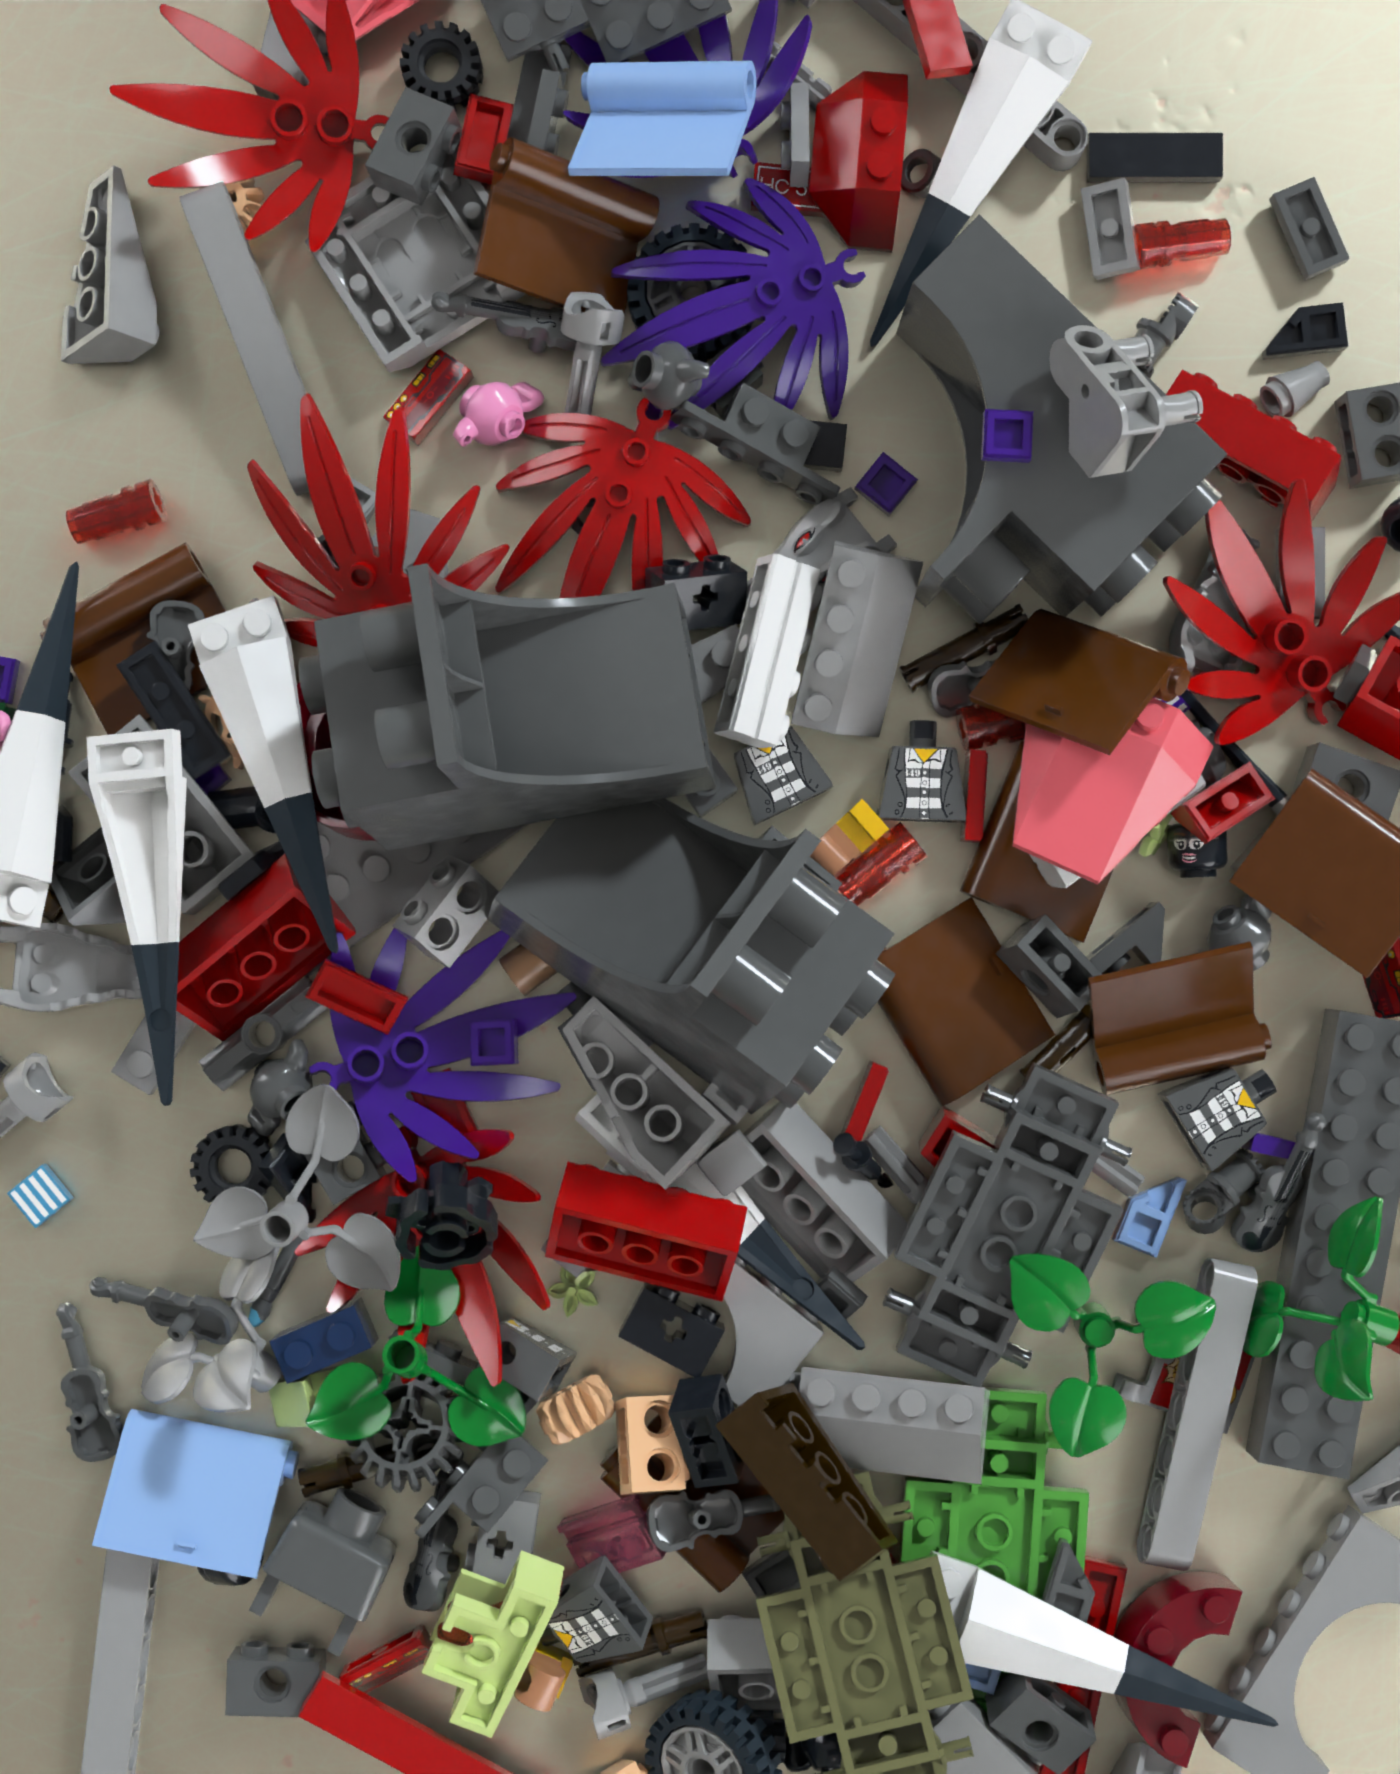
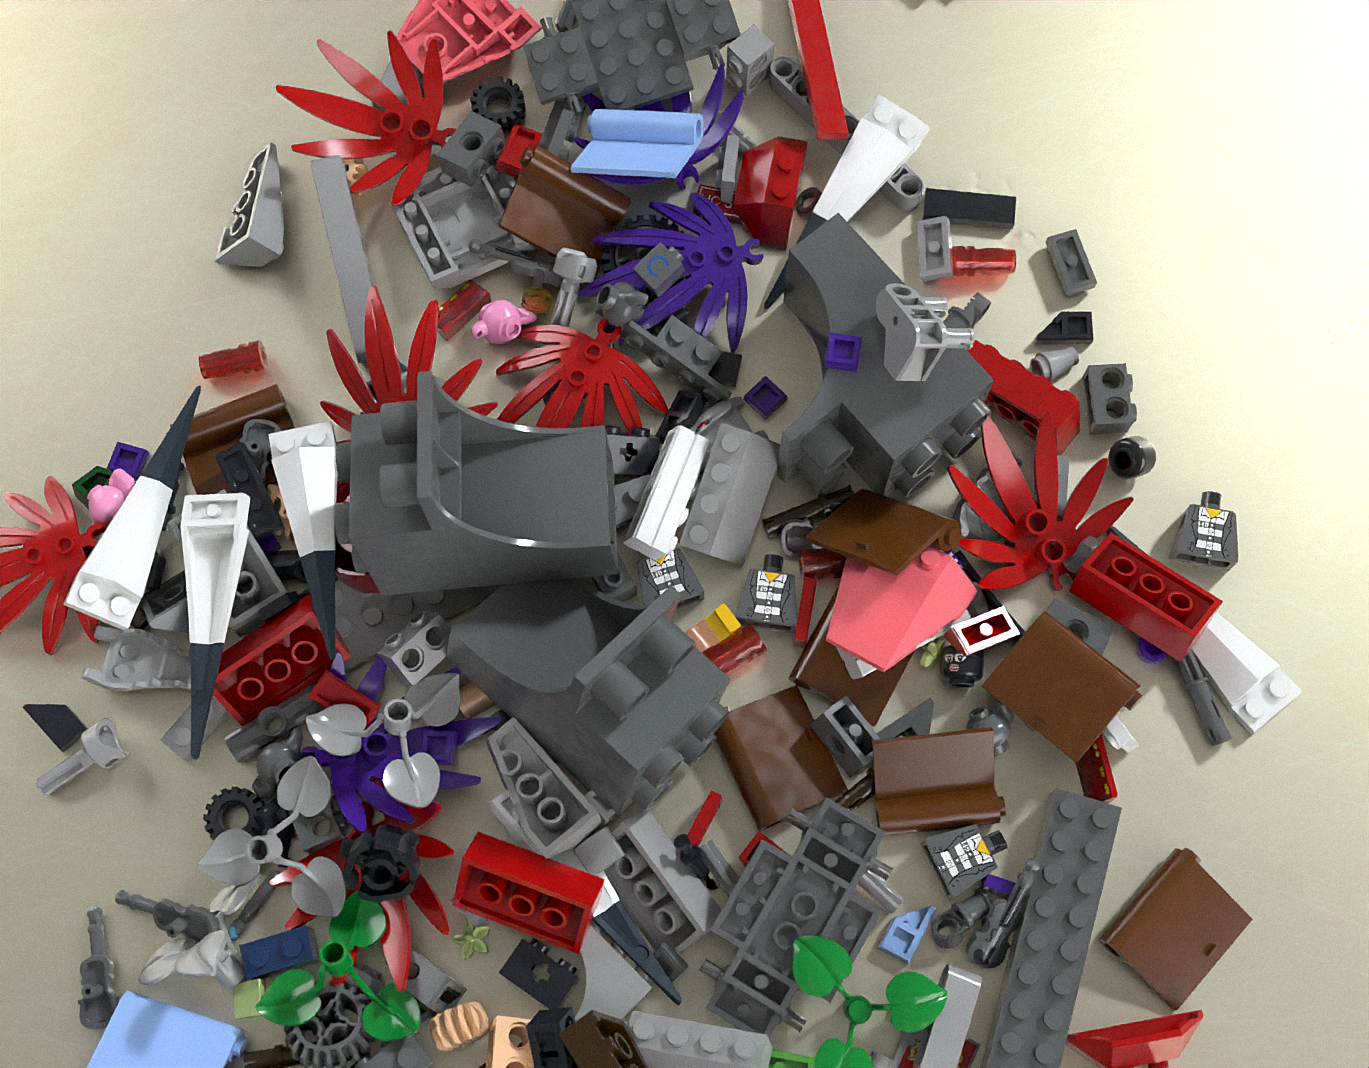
camera: 10 degrees right, 15 degrees down
dark azure tile [7,1163,74,1228] -> none
green plant [1243,1196,1400,1402] -> none
none -> light grey plant [306,673,460,808]
none -> clear yellow tile [521,287,553,314]
none -> dark grey brick [633,242,686,298]
none -> black tile [655,390,708,444]

